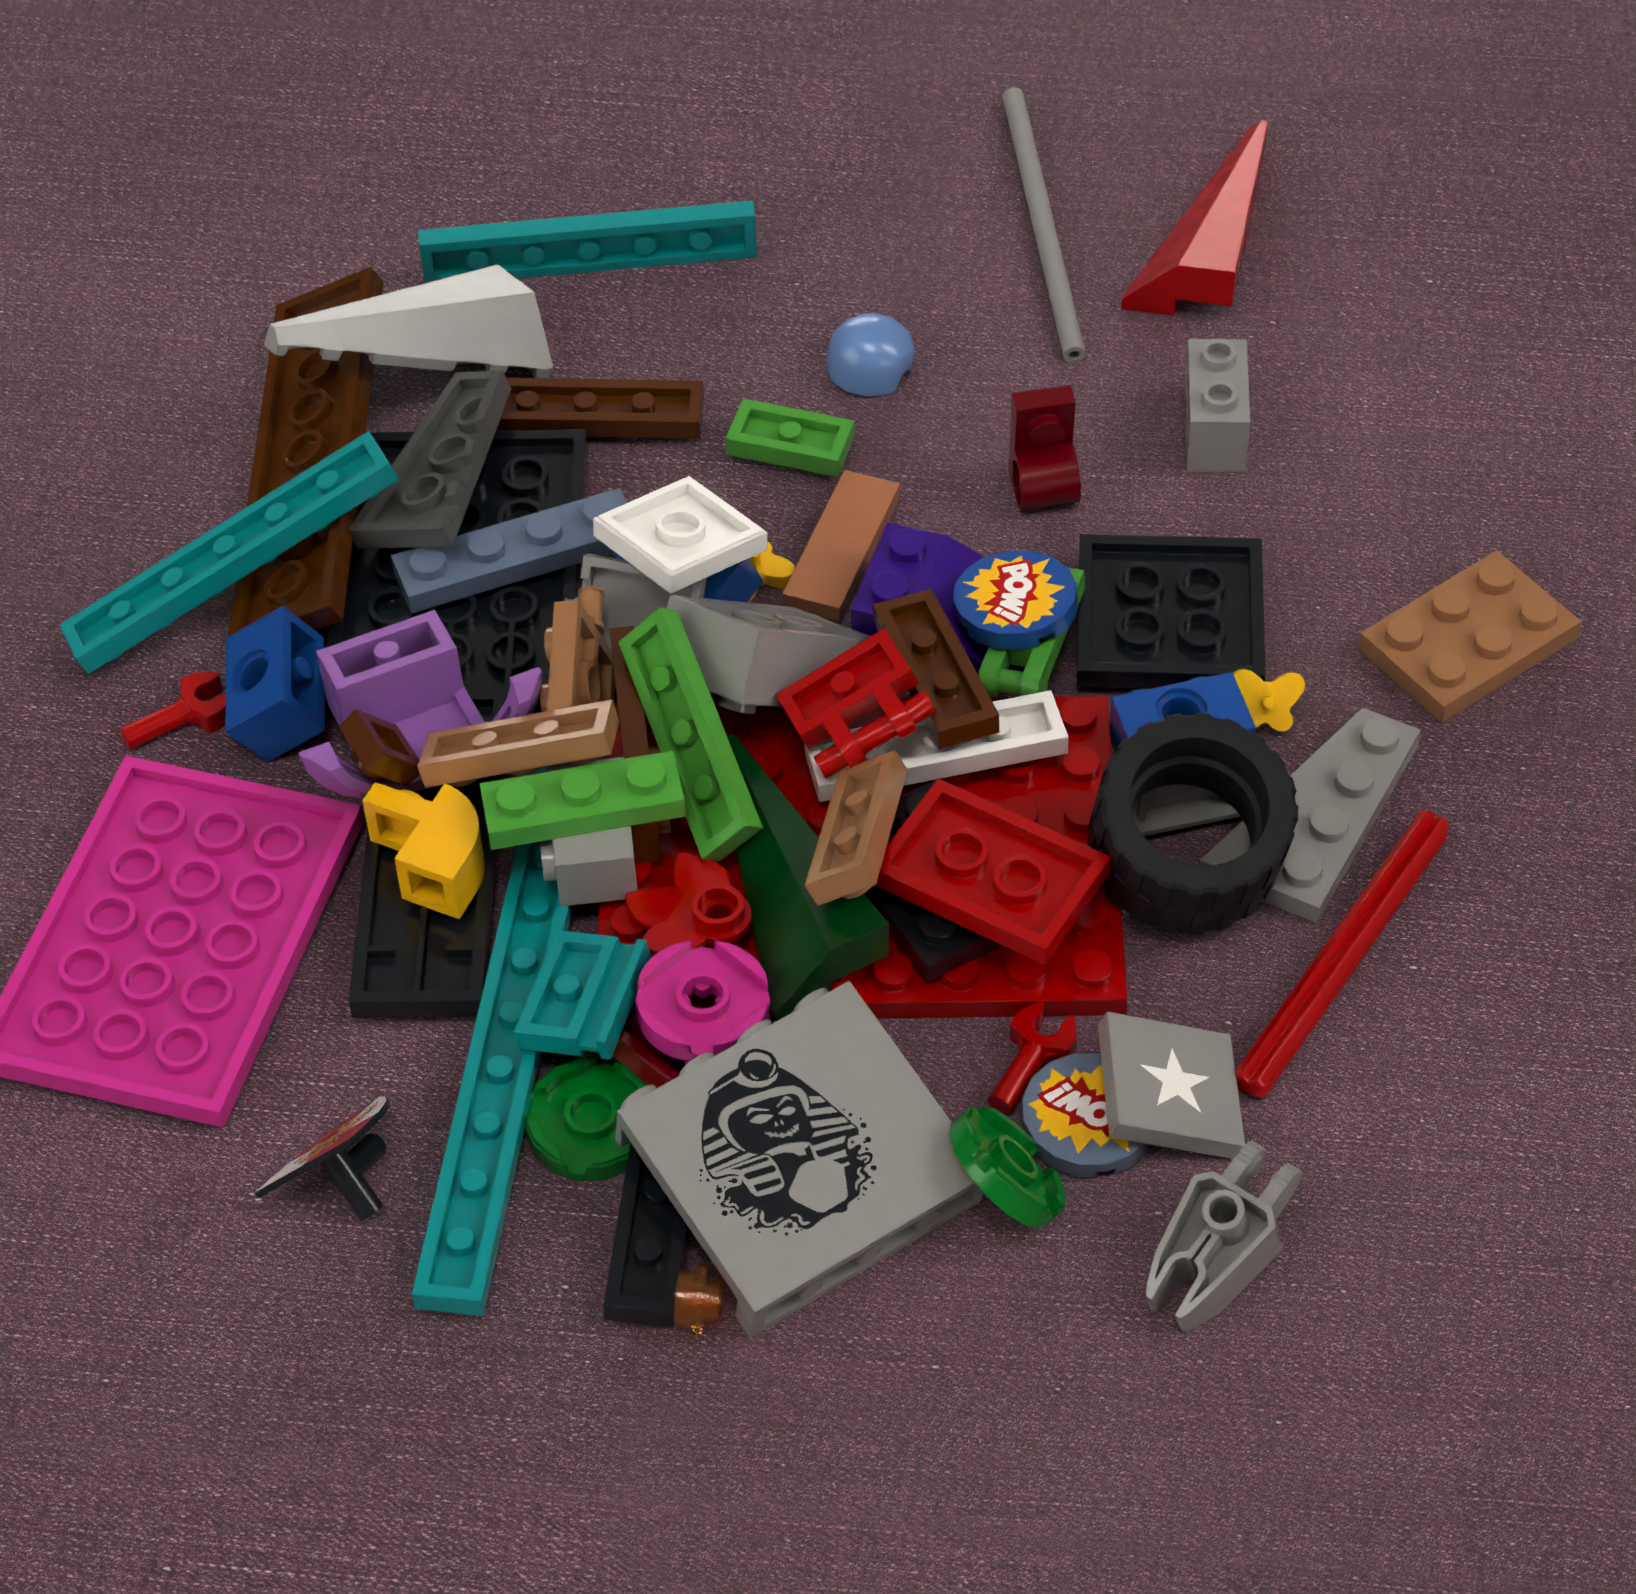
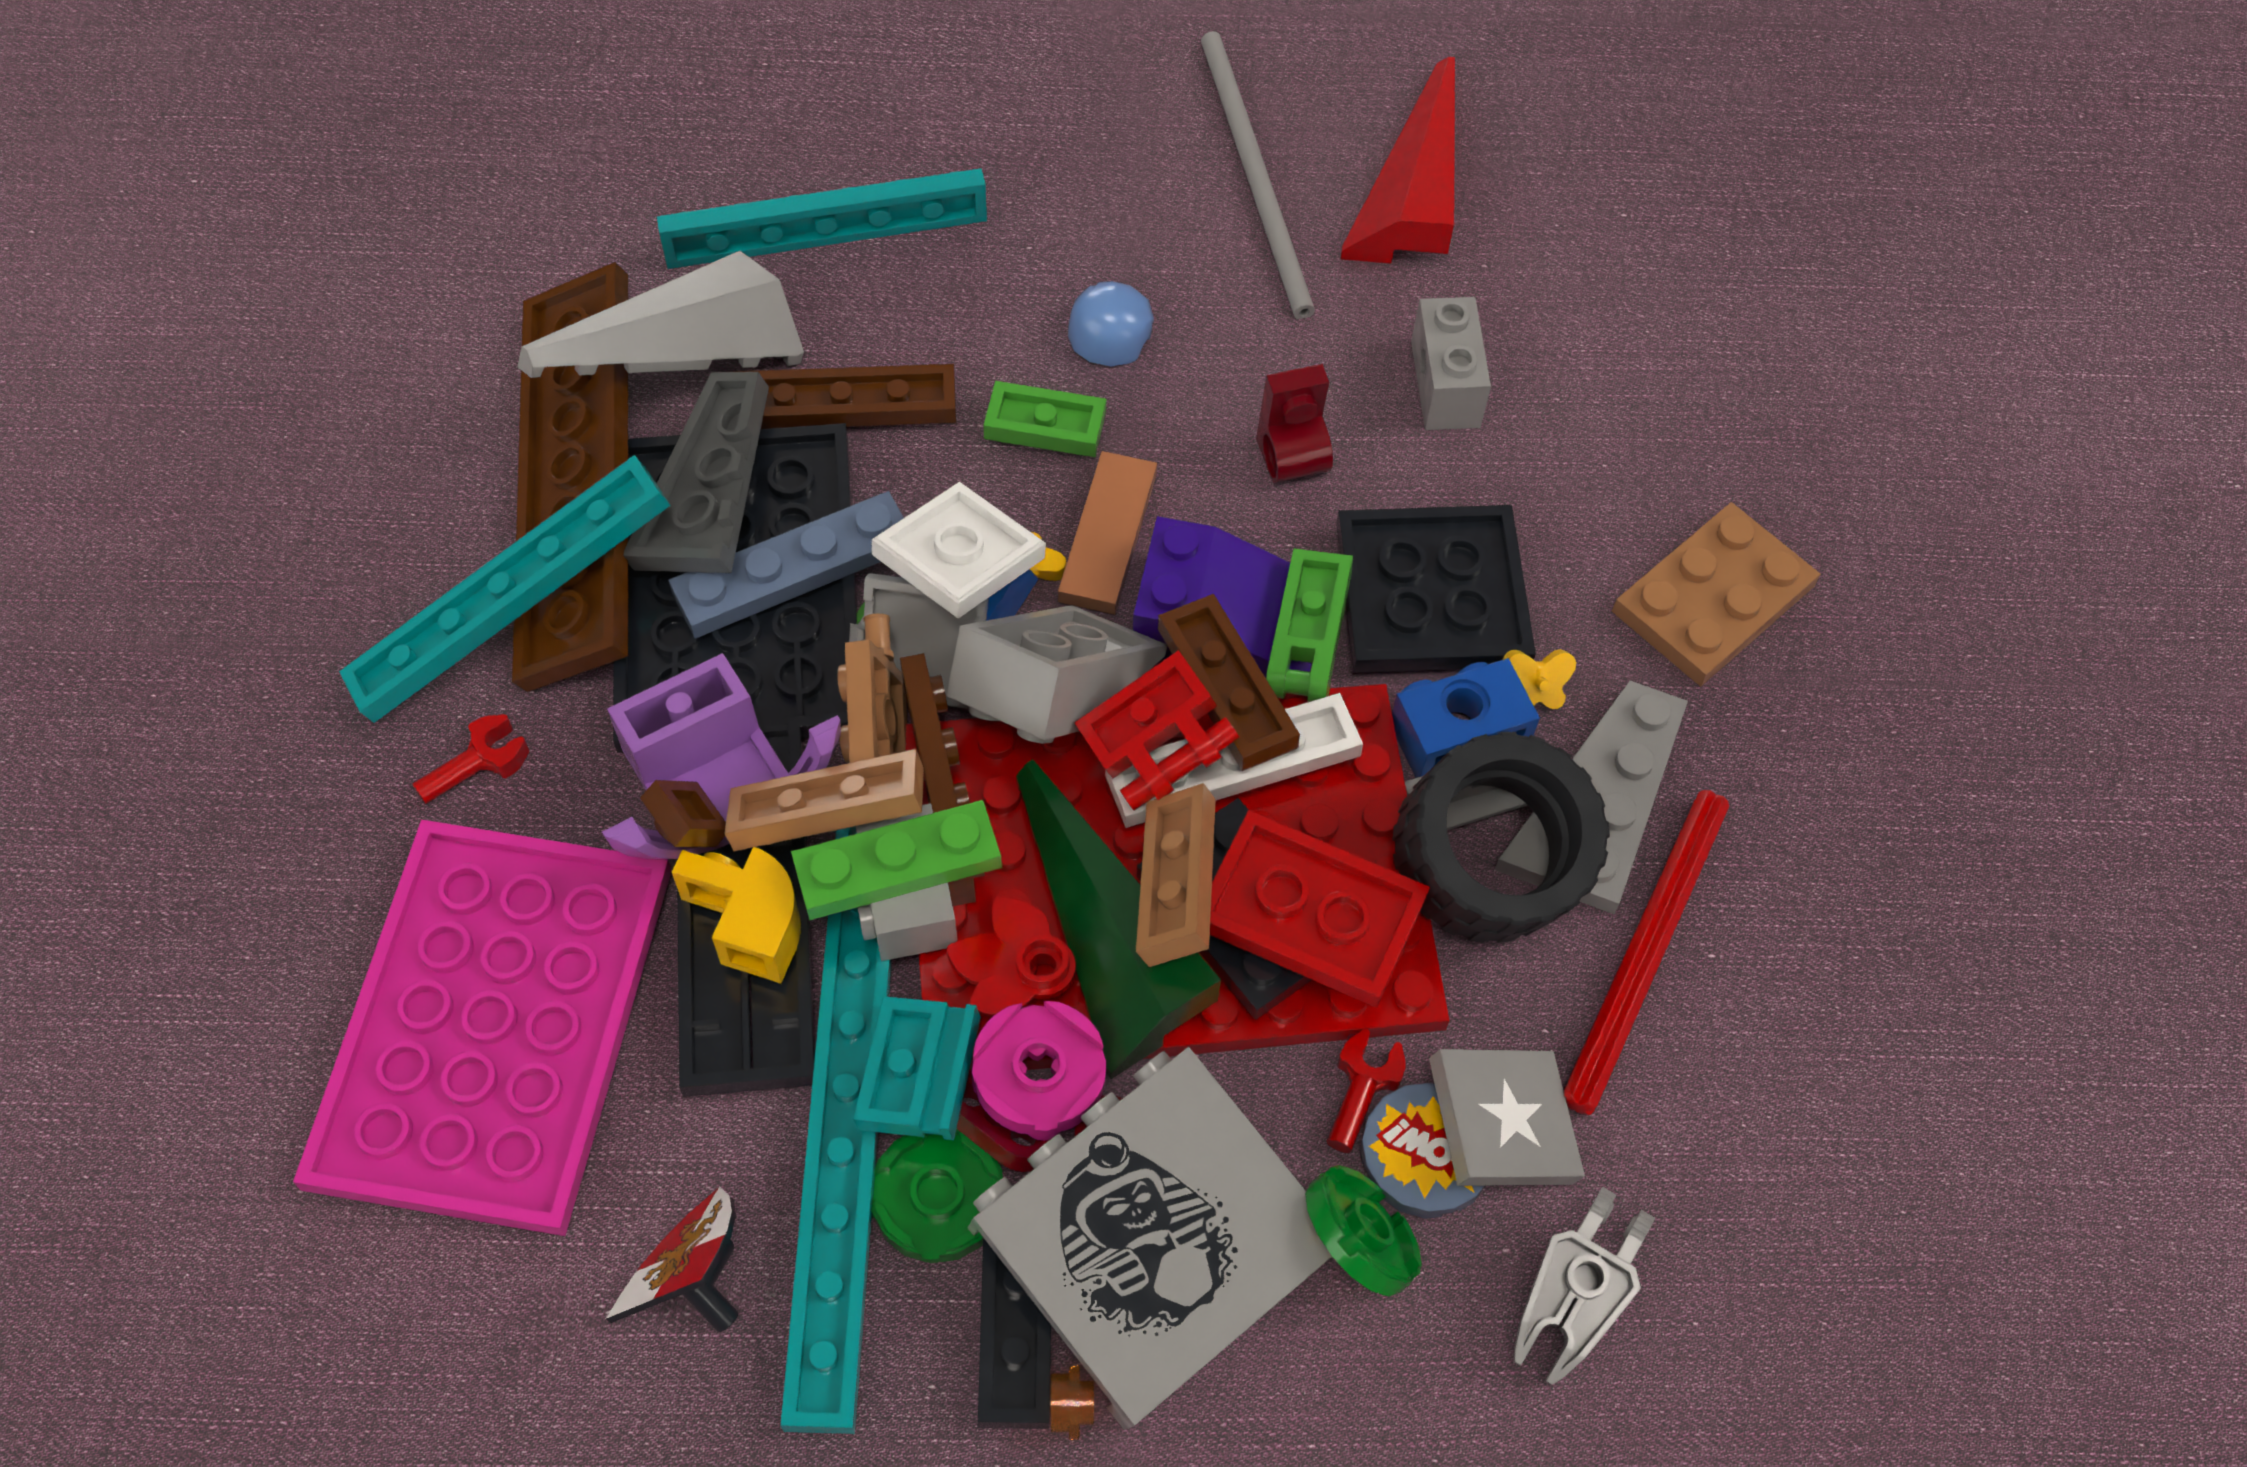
camera: 10 degrees left, 10 degrees up
blue brick [225,606,325,762] -> none
bright green plate [618,607,763,861] -> none
tile [953,551,1078,650] -> none

